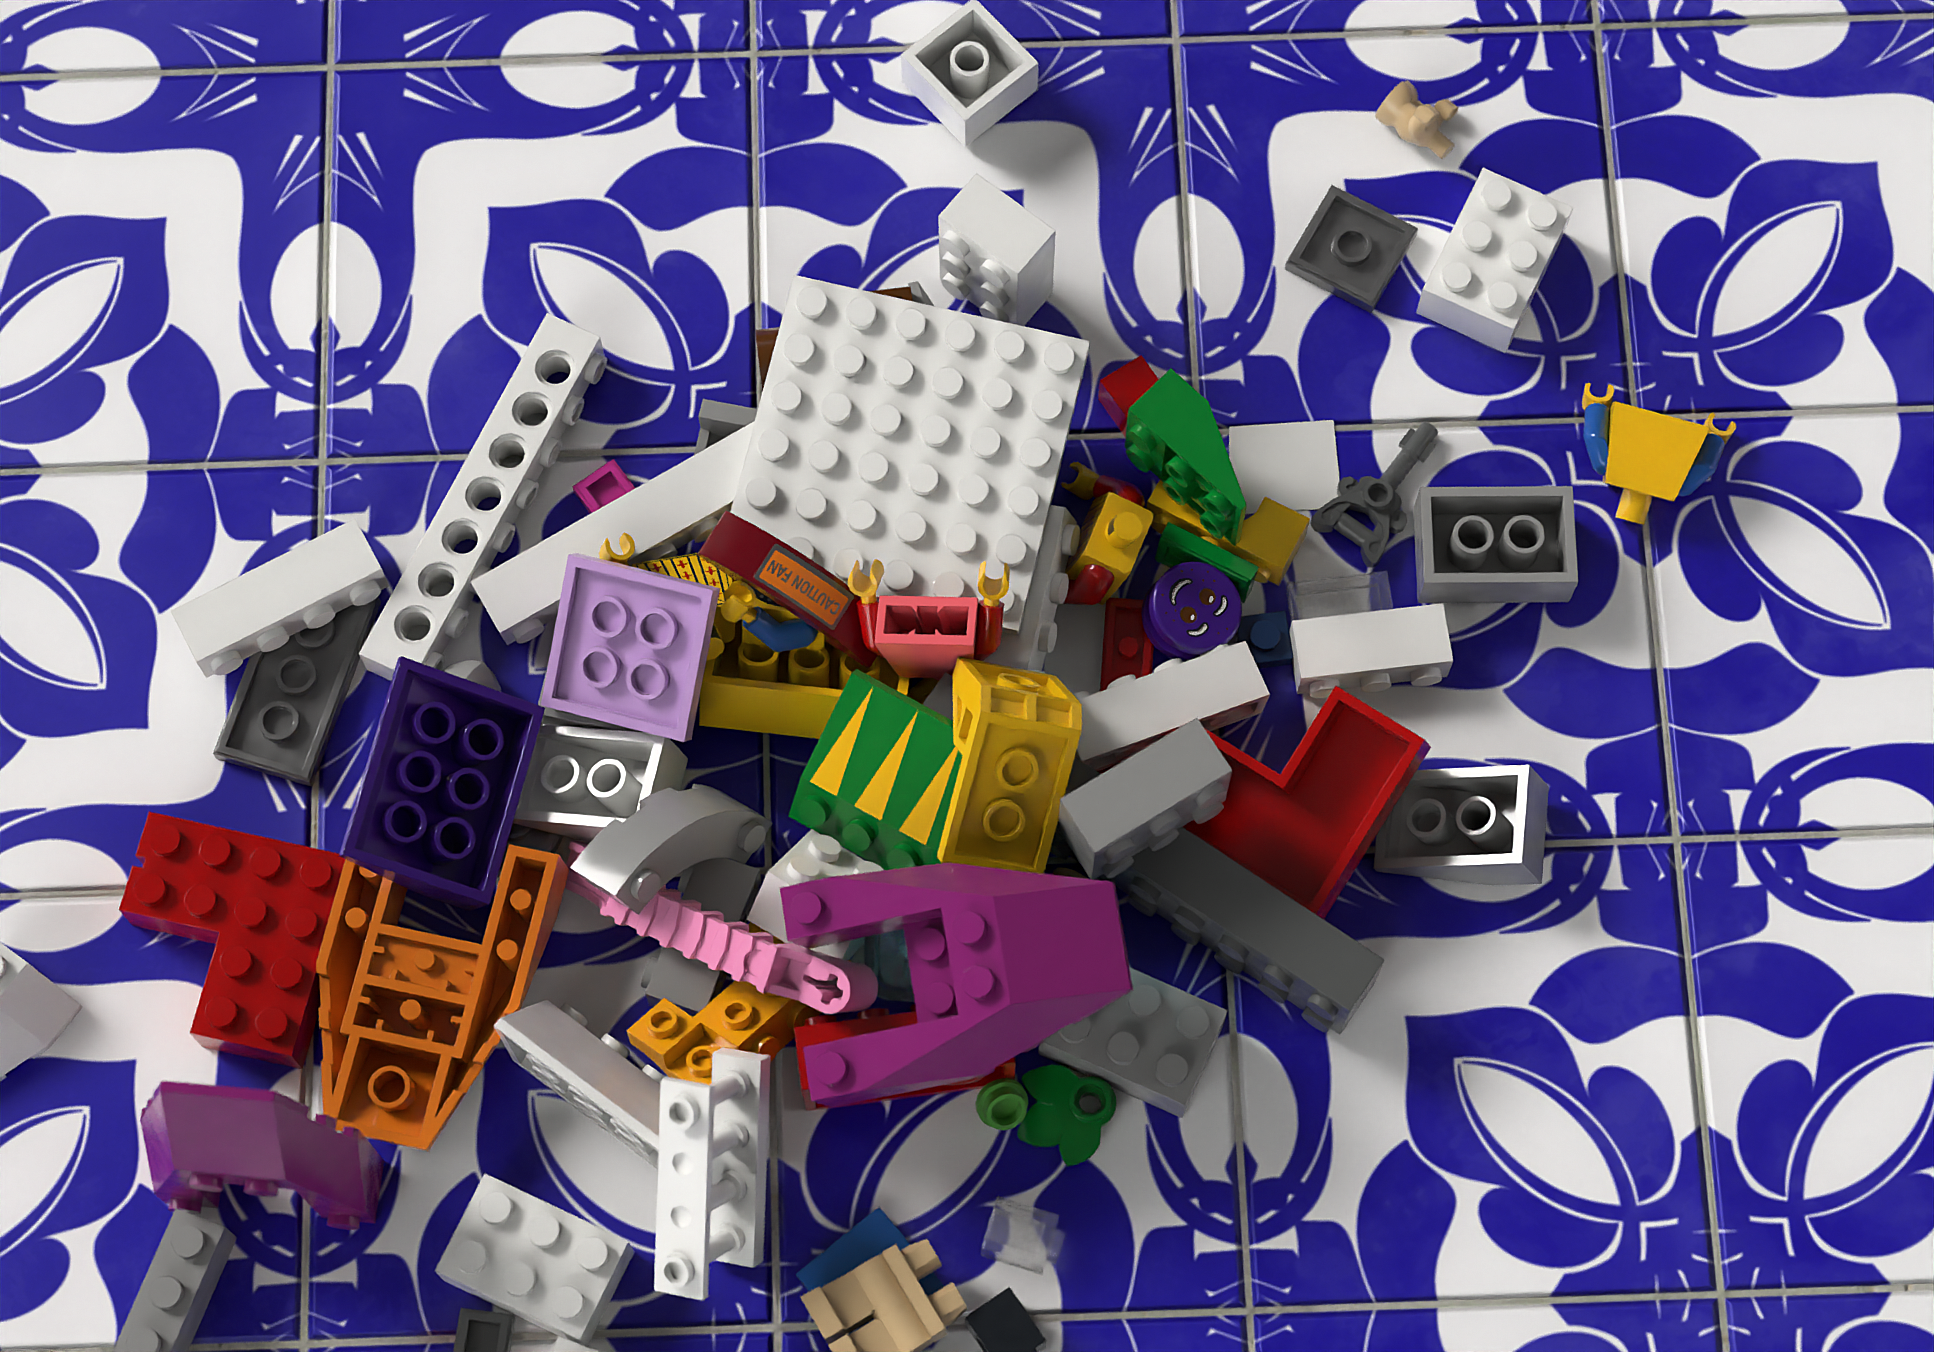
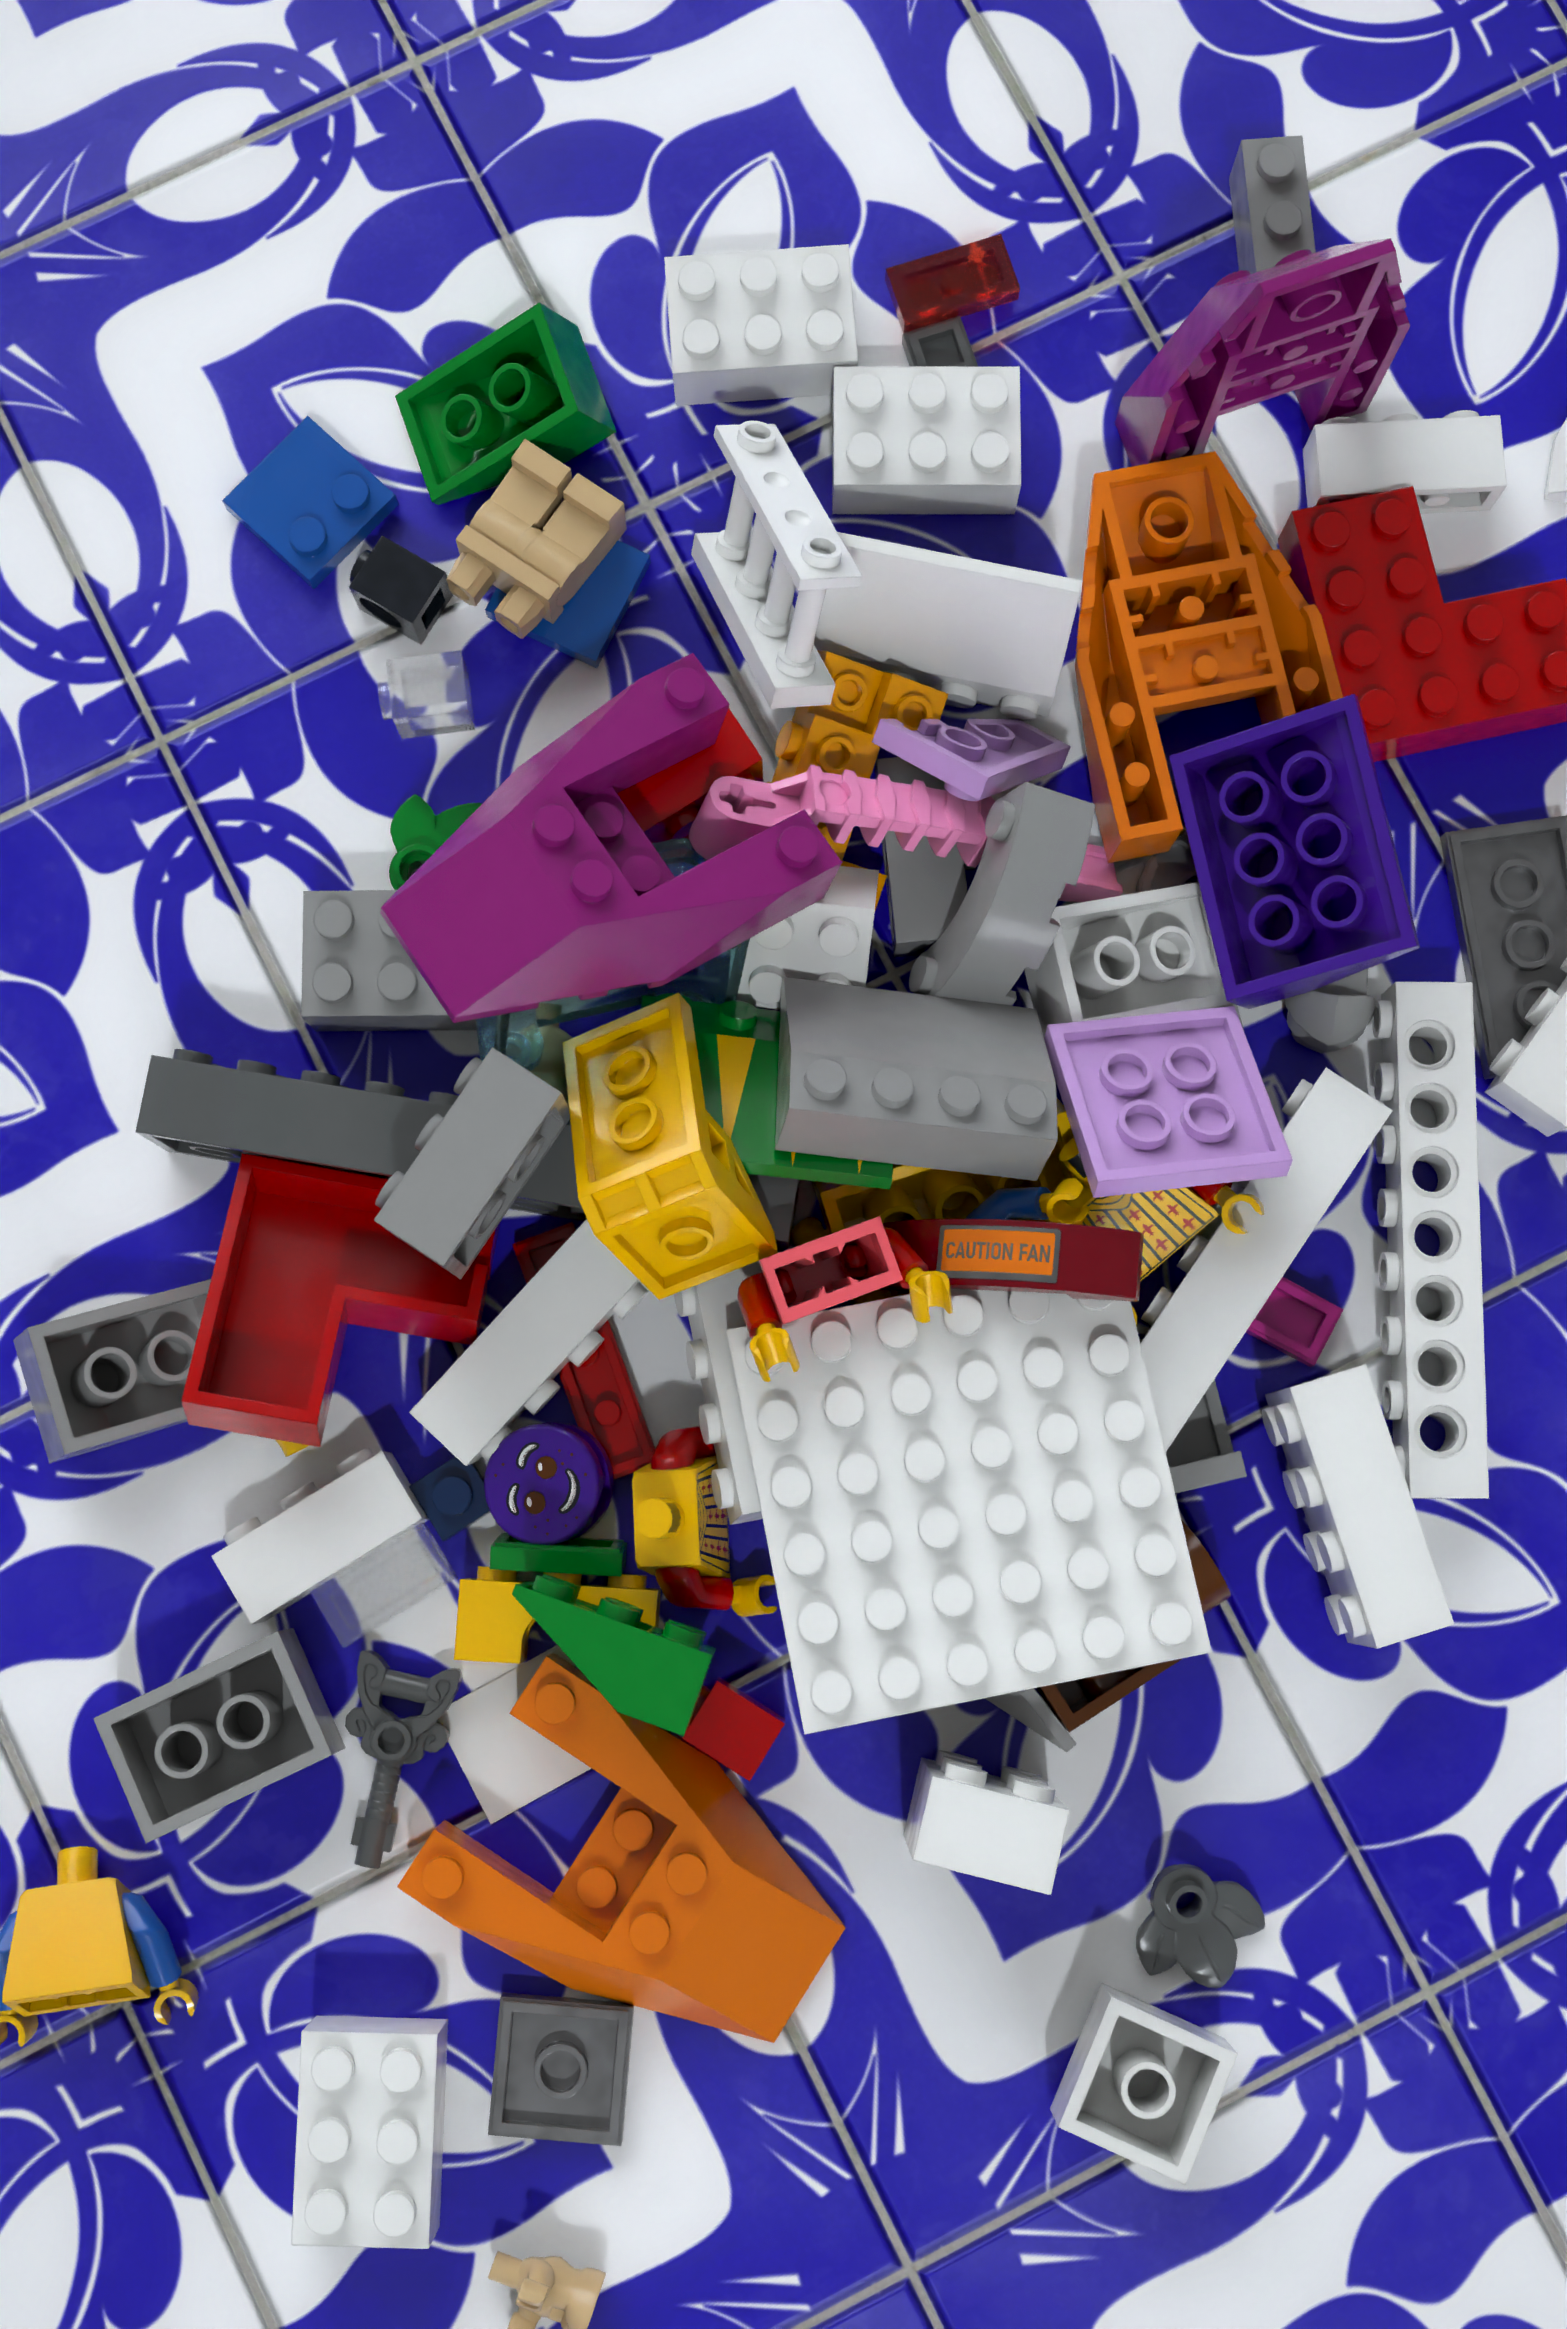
camera: 155 degrees right, 10 degrees up
none -> orange wedge [397,1652,846,2043]
none -> light grey slope [775,977,1058,1181]
none -> lavender wing [872,719,1071,801]
none -> dark grey plate [1136,1864,1265,1988]
none -> white brick [1262,1364,1454,1649]
none -> white brick [1303,410,1507,514]

